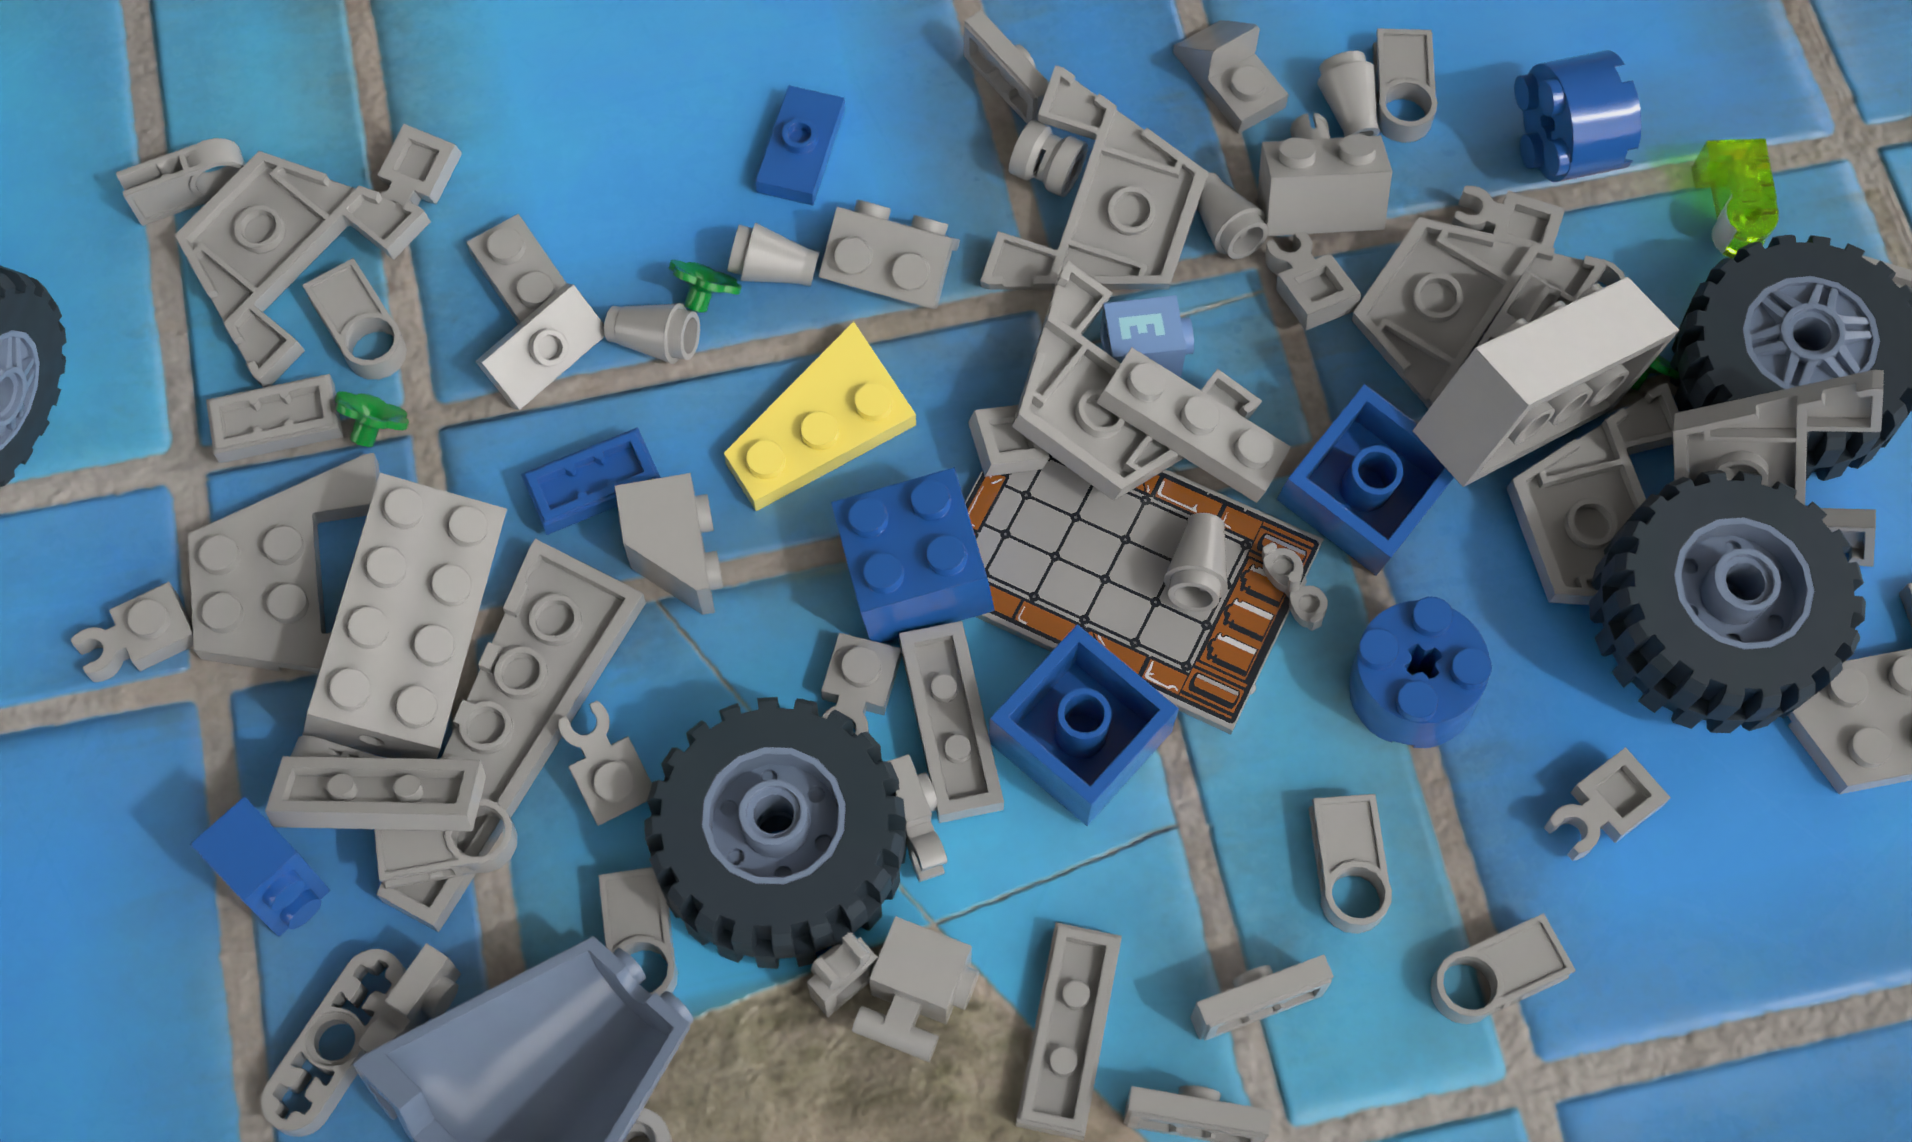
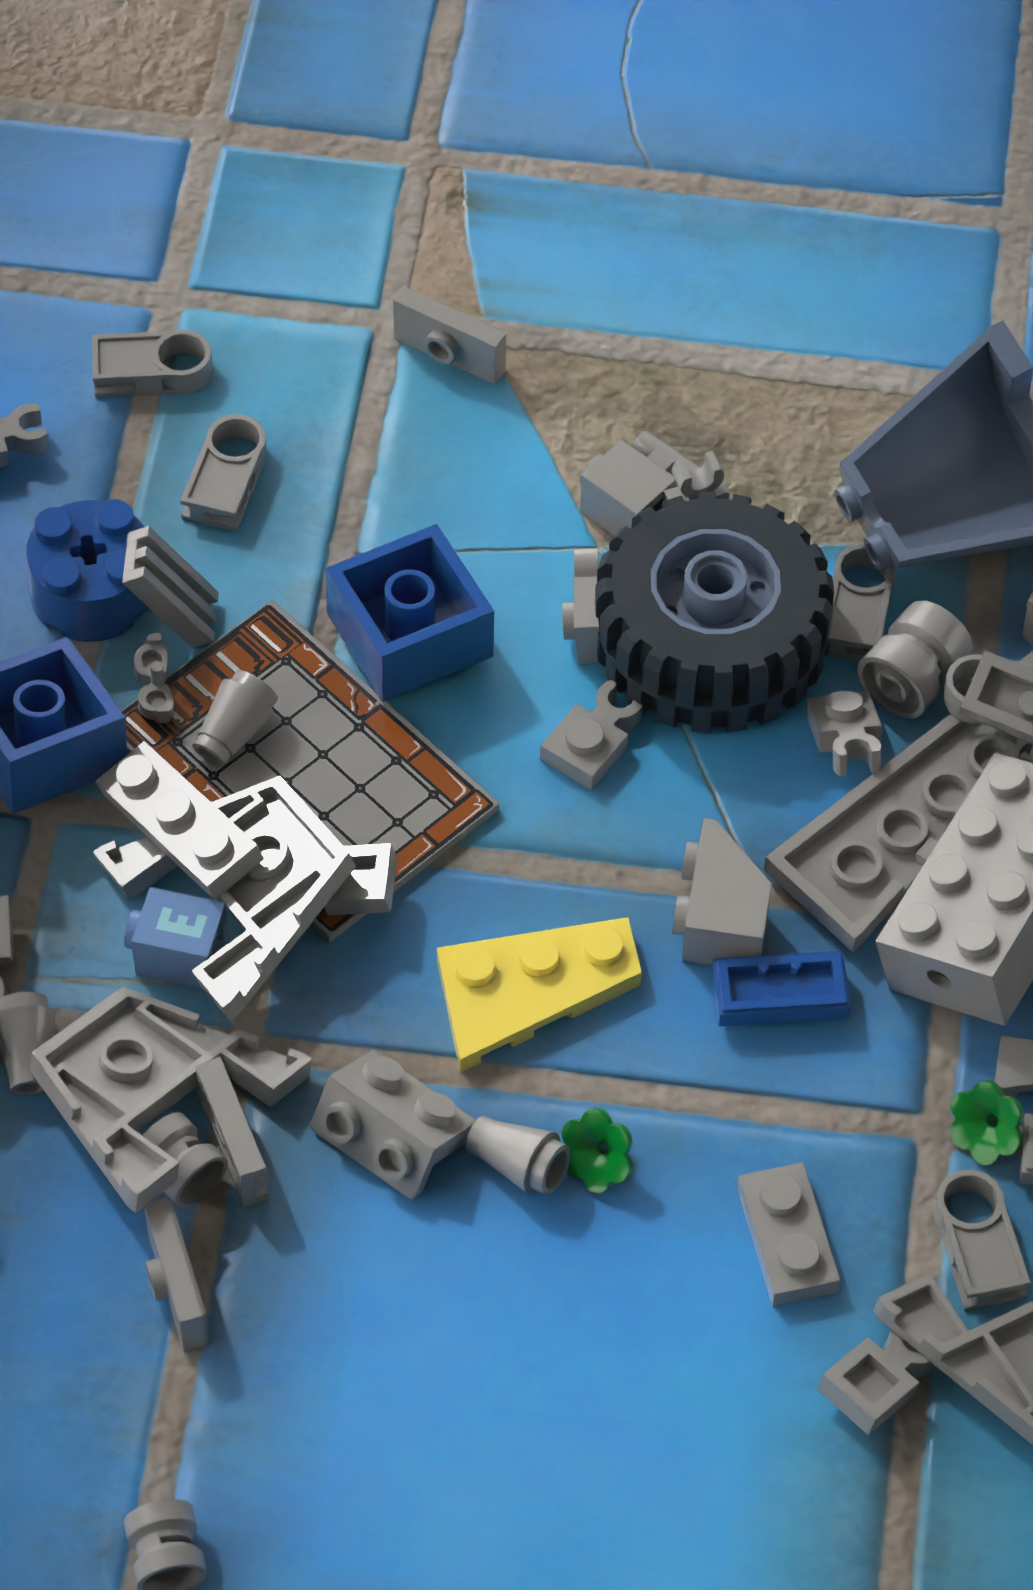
camera: 160 degrees left, 10 degrees down
plate [475,284,605,410] -> none
light grey cone [604,303,700,364] -> none
blue plate [755,85,845,205] -> none
blue brick [831,467,995,643] -> none
light grey plate [899,621,1004,823] -> none
light grey tile [1015,922,1122,1141] -> none
light grey plate [1190,954,1334,1041] -> none
none -> light grey tile [122,526,219,648]
none -> light grey tile [195,1057,269,1208]
none -> light grey wheel [857,601,974,718]

